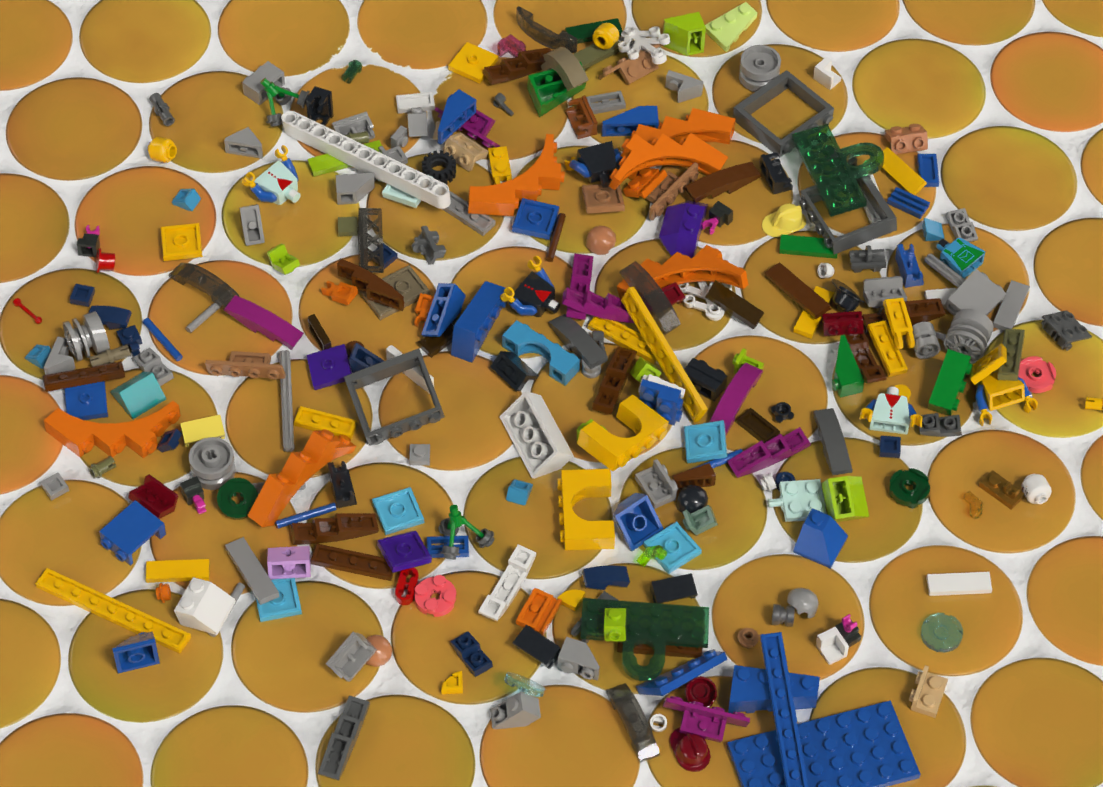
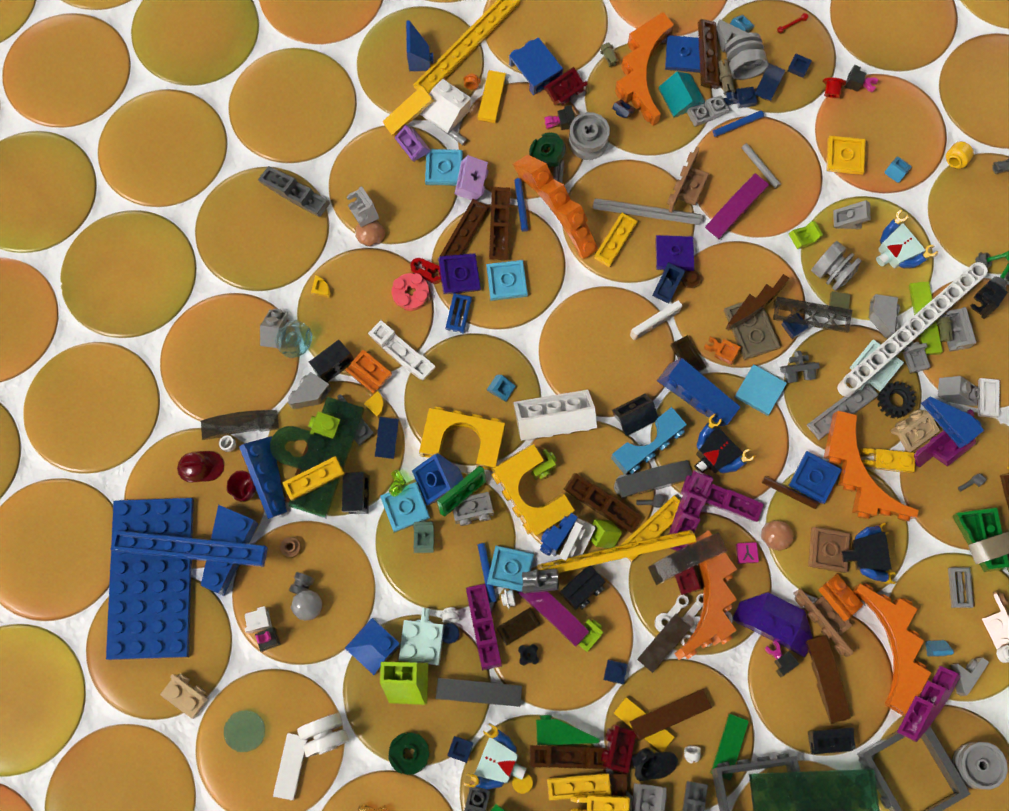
camera: 105 degrees right, 20 degrees up
light grey plate [40,473,69,501] -> none
clear smoke slope [168,263,239,308] -> none
light yellow hinge [180,415,225,447] -> none
light grey slope [224,127,263,159] -> none
light grey tile [225,537,279,605] -> none
dark brown tile [308,314,332,350] -> none
orange plate [321,281,358,305] -> none
black hinge [328,461,357,508] -> none
dark grey window [344,348,445,446] -> none
light grey plate [390,126,409,148] -> none
light grey plate [409,444,430,466] -> none
blue slope [421,283,466,337] -> none
plant [438,505,494,560] -> none
dark blue slope [450,631,493,677] -> none
dark orange hinge [565,95,598,139] -> none
blue slope [602,105,659,137] -> none
orange arch [609,132,728,190] -> none
magenta bracket [663,696,750,743] -> none
reddish brown slope [672,463,716,490] -> none
black hair [676,485,709,514] -> none
light yellow piece [762,203,806,237] -> none
none -> yellow tile [282,456,345,501]
none -> white wheel [297,713,349,758]
none -> yellow tile [382,86,434,136]
none -> medium lavender slope [395,125,431,161]
none -> green tile [437,466,487,517]
none -> white plate [501,589,516,609]
none -> dark grey hips [522,569,559,593]
none -> dark blue plate [603,660,628,685]
none -> medium azure tile [735,364,787,416]
none -> dark pink tile [736,542,759,564]
none -> light grey wheel [811,241,862,291]
none -> magenta slope [897,666,961,742]
none -> dark azure slope [925,640,954,657]

